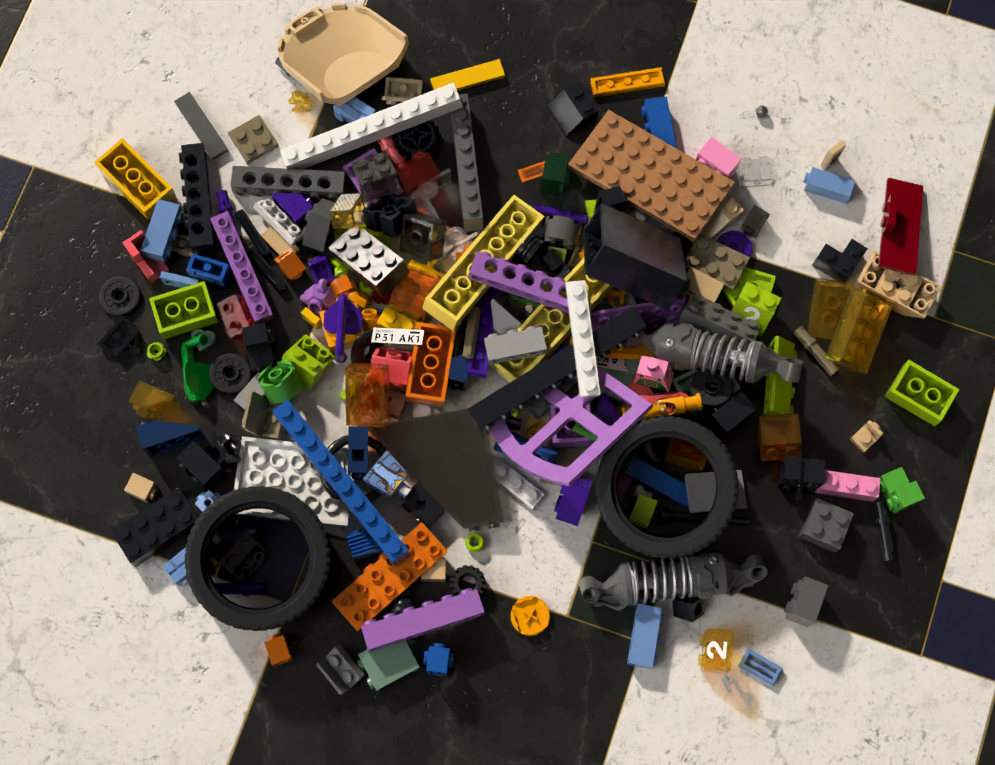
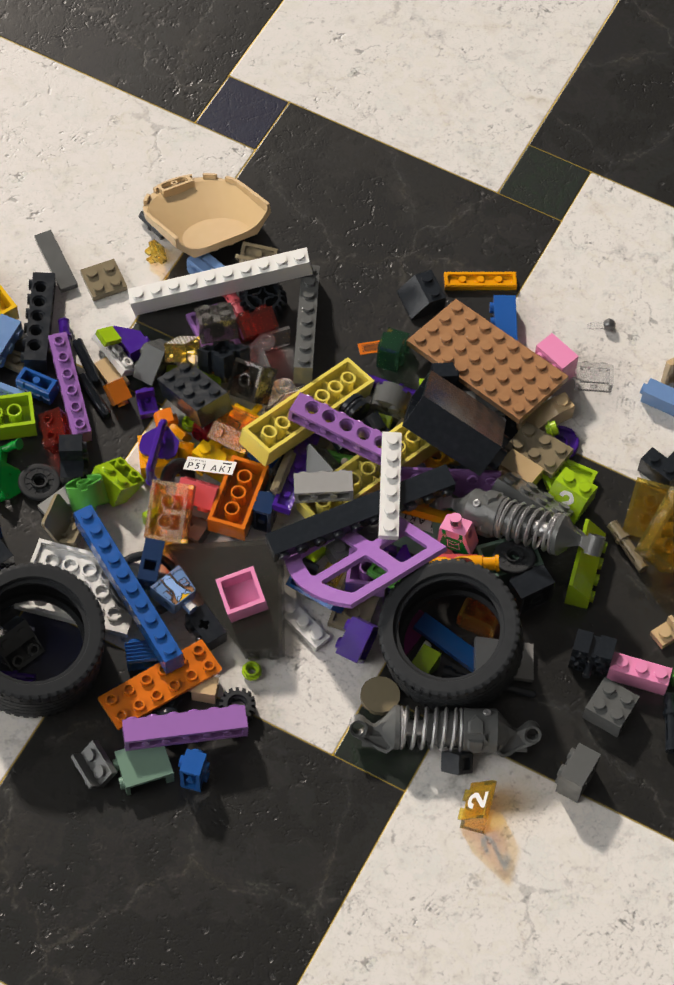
camera: 10 degrees right, 15 degrees down
sand green tile [191,329,217,353] -> none
black hips [207,432,241,468] -> none
dark grey brick [231,166,346,201] -> none
orange brick [264,634,293,667] -> none
medium lavender rock [300,279,337,314] -> none
yellow tile [301,307,322,330] -> none
lime plate [330,257,351,278] -> none
yellow tile [430,59,505,91] -> none
light orange tile [510,596,550,636] -> none
medium blue brick [627,604,665,669] -> none
medium blue tile [738,648,783,686] -> none
clear smoke brick [740,205,770,238] -> none
clear orange slope [757,413,802,461] -> none
none -> lime tile [95,326,121,347]
none -> bright pink piece [215,566,269,623]
none -> dark tan tile [360,676,400,716]
none -> lime plate [545,420,560,438]

